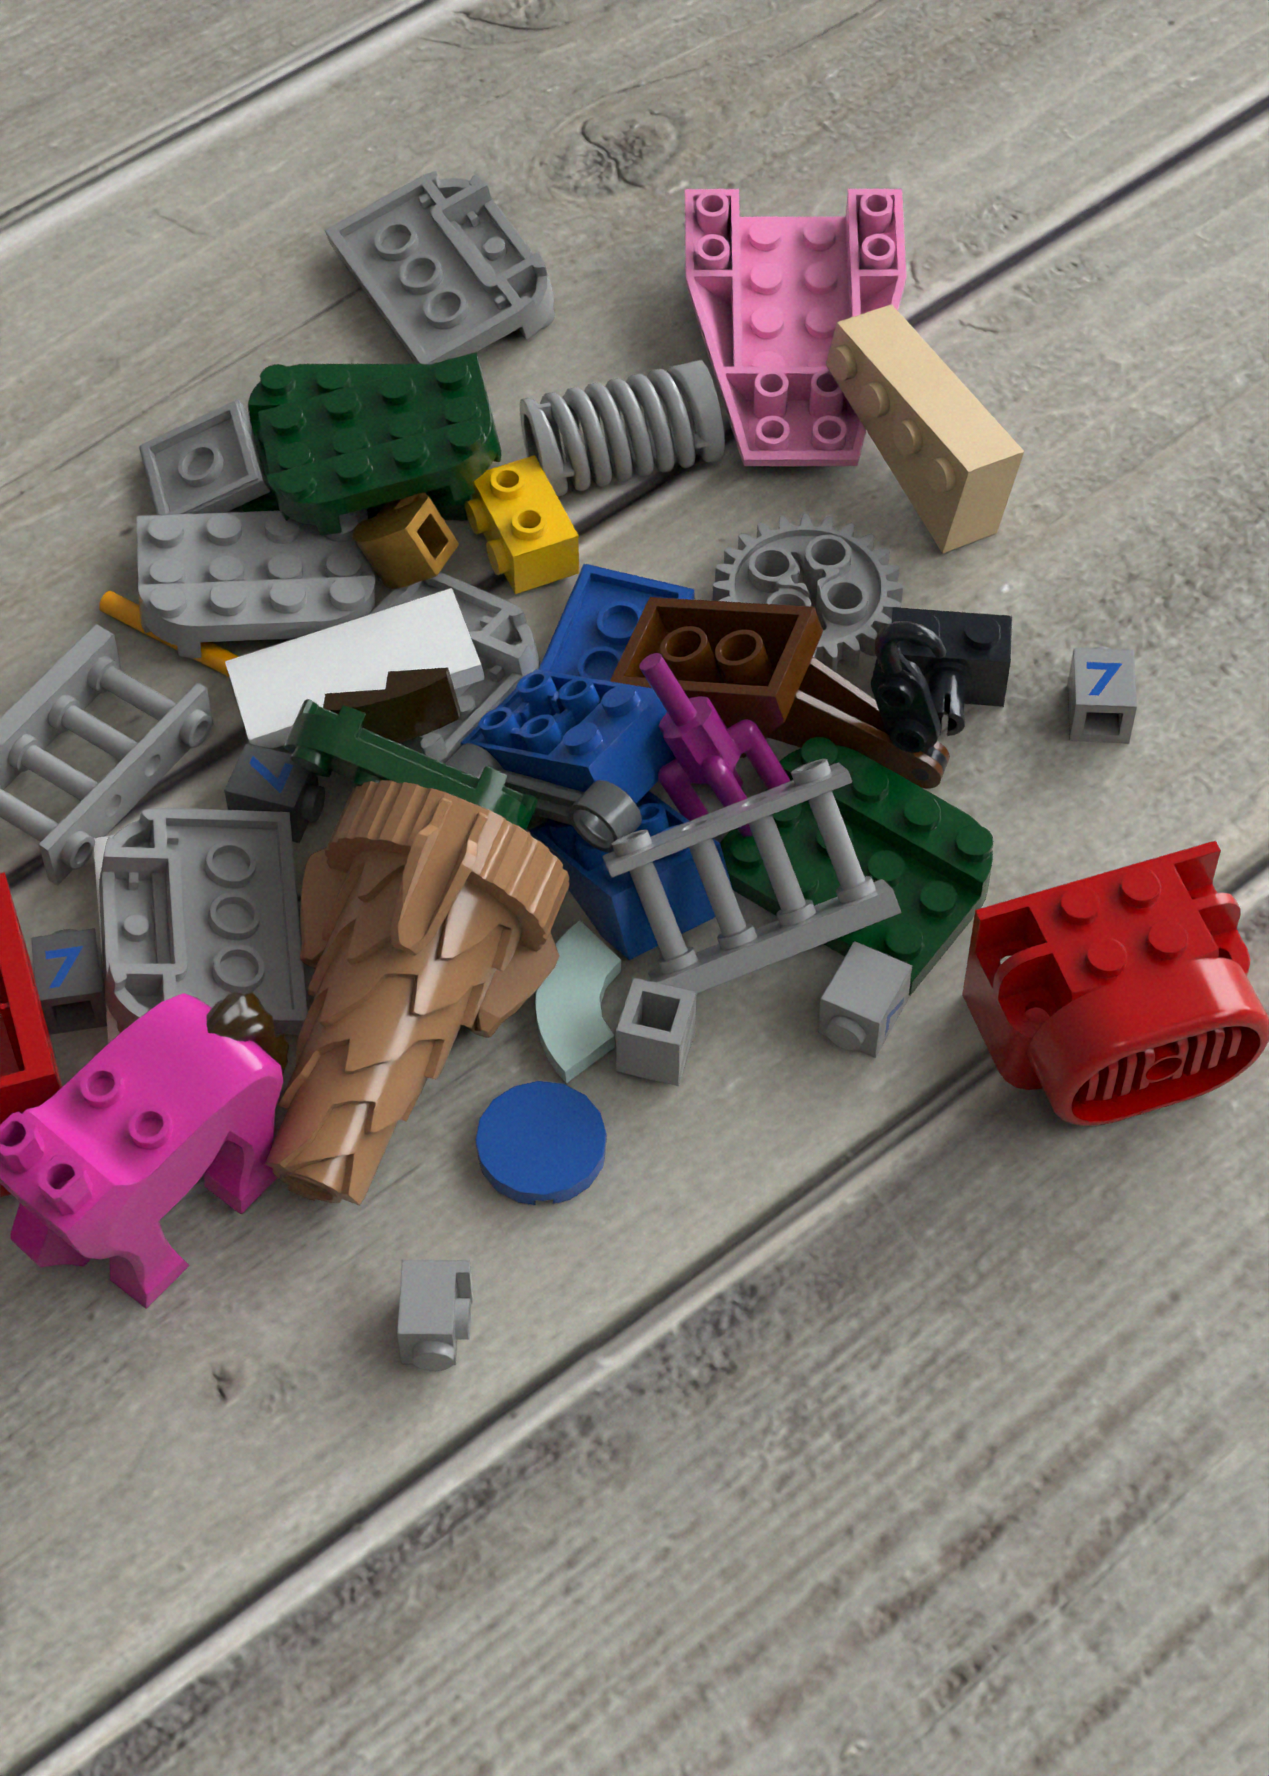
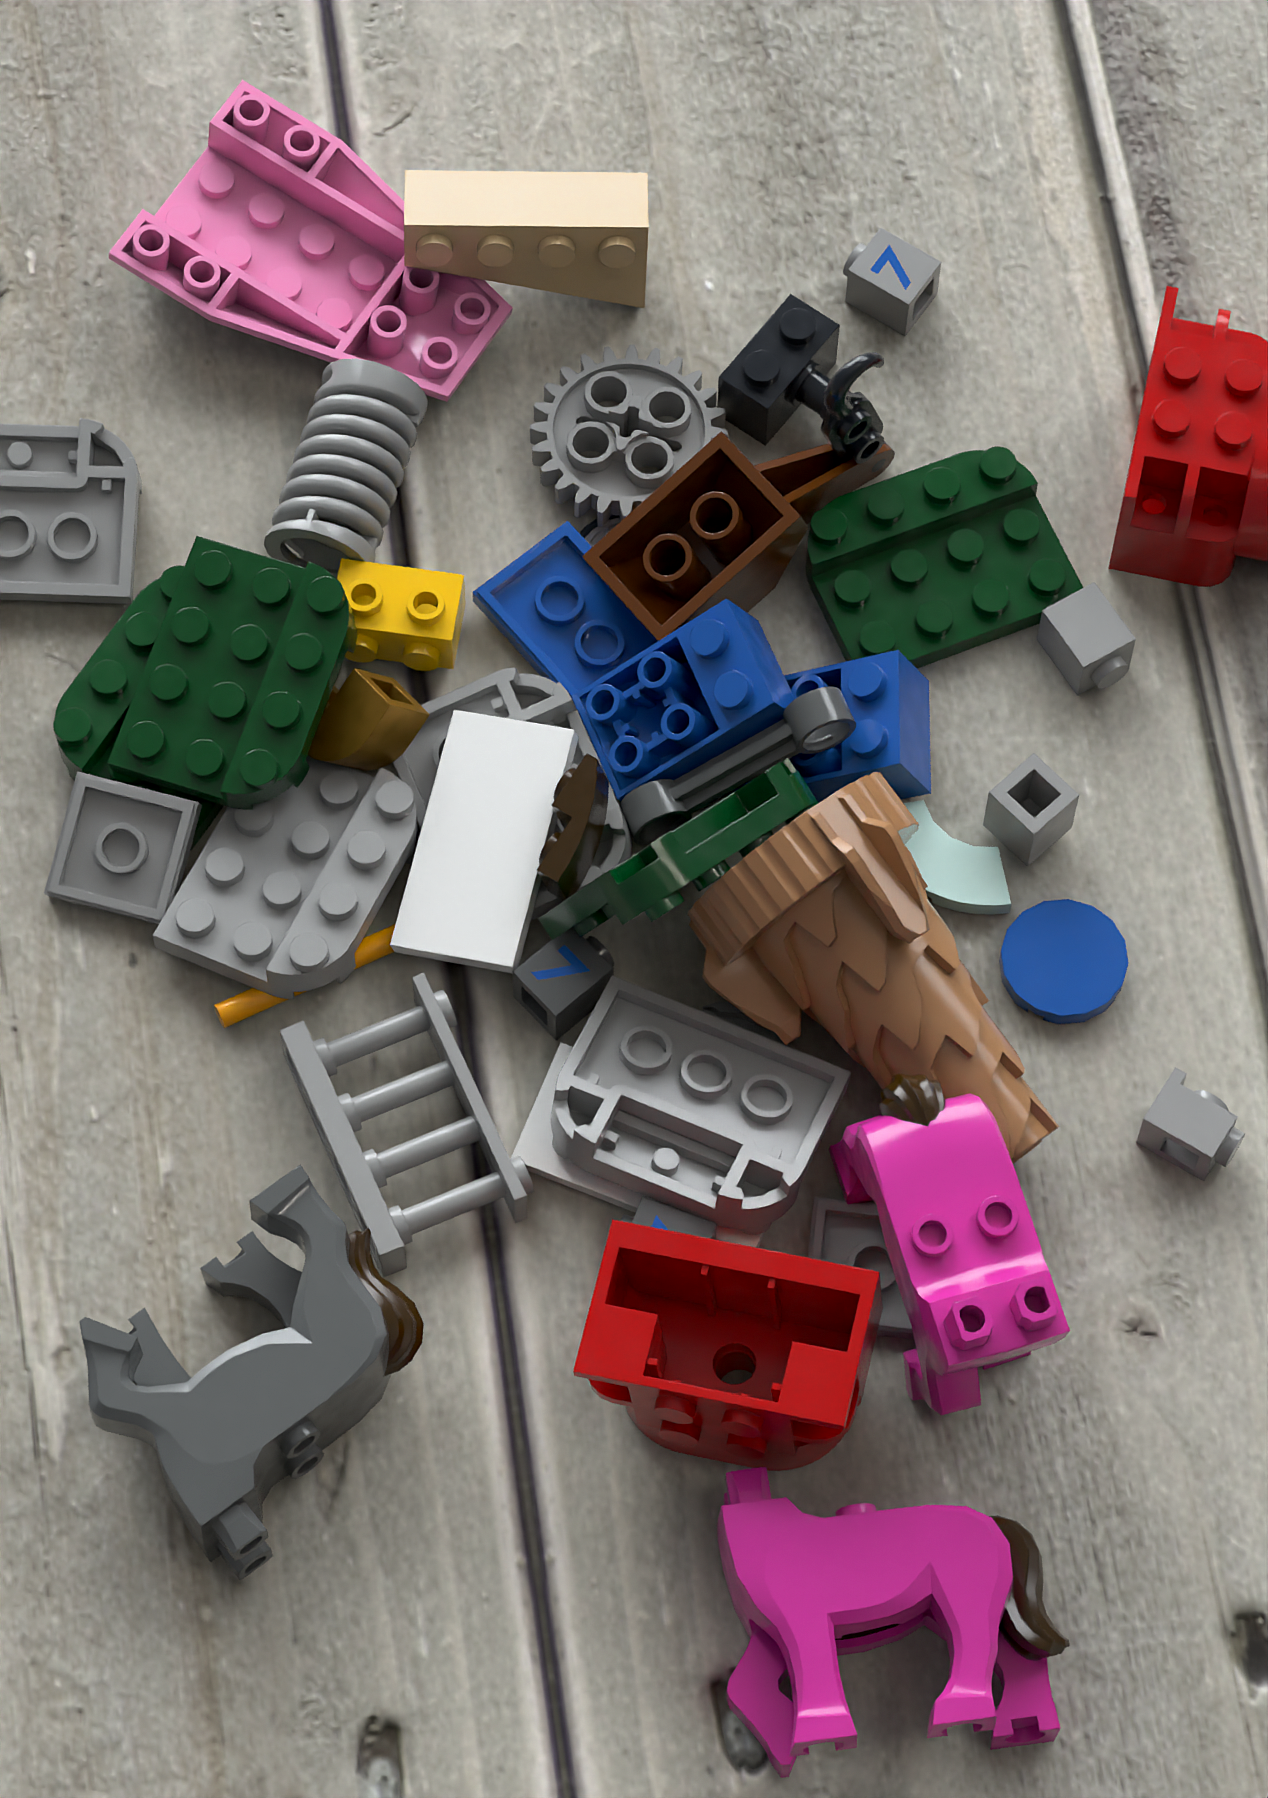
camera: 60 degrees left, 10 degrees up
light grey fence [602,759,902,994] -> none
magenta plant [639,653,790,837] -> none

